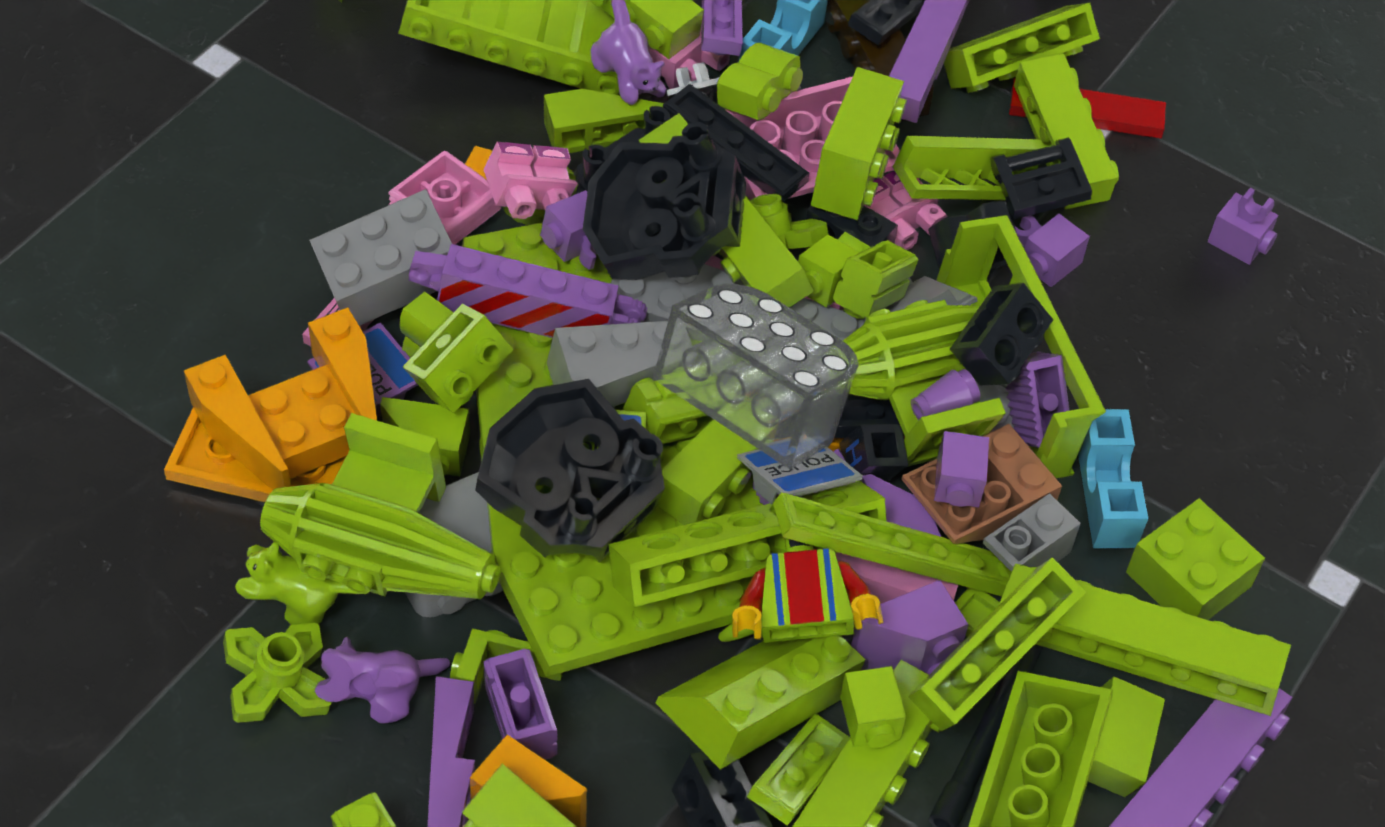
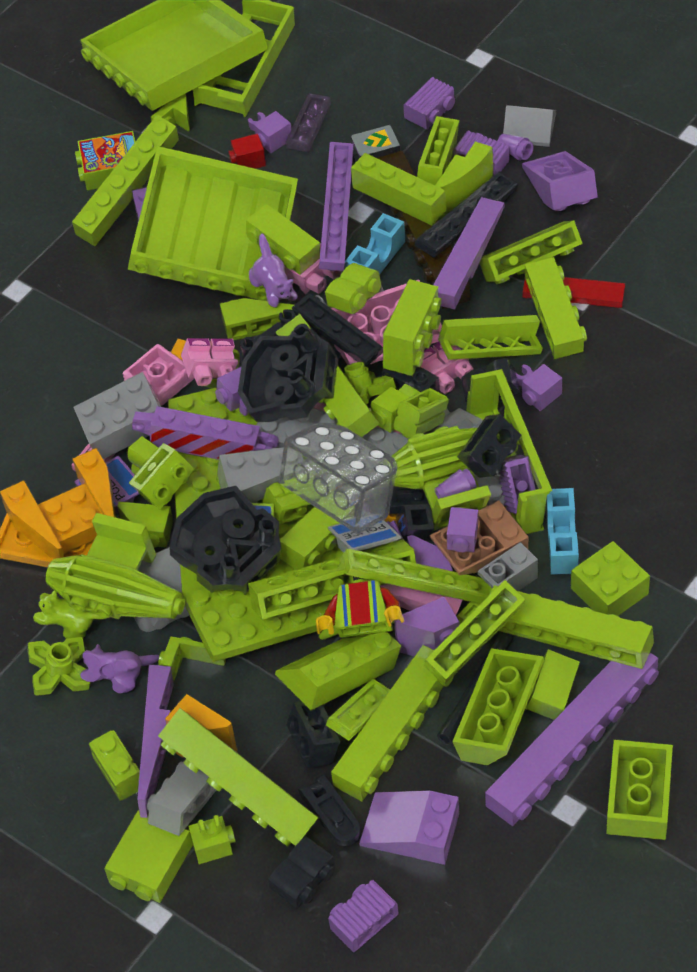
camera: 10 degrees right, 0 degrees up
medium lavender brick [483,649,557,760] -> none
white piece [666,62,720,98] -> none
lime brick [840,666,906,748] -> none
black plate [991,137,1092,219] -> none
medium lavender brick [1208,188,1278,265] -> none

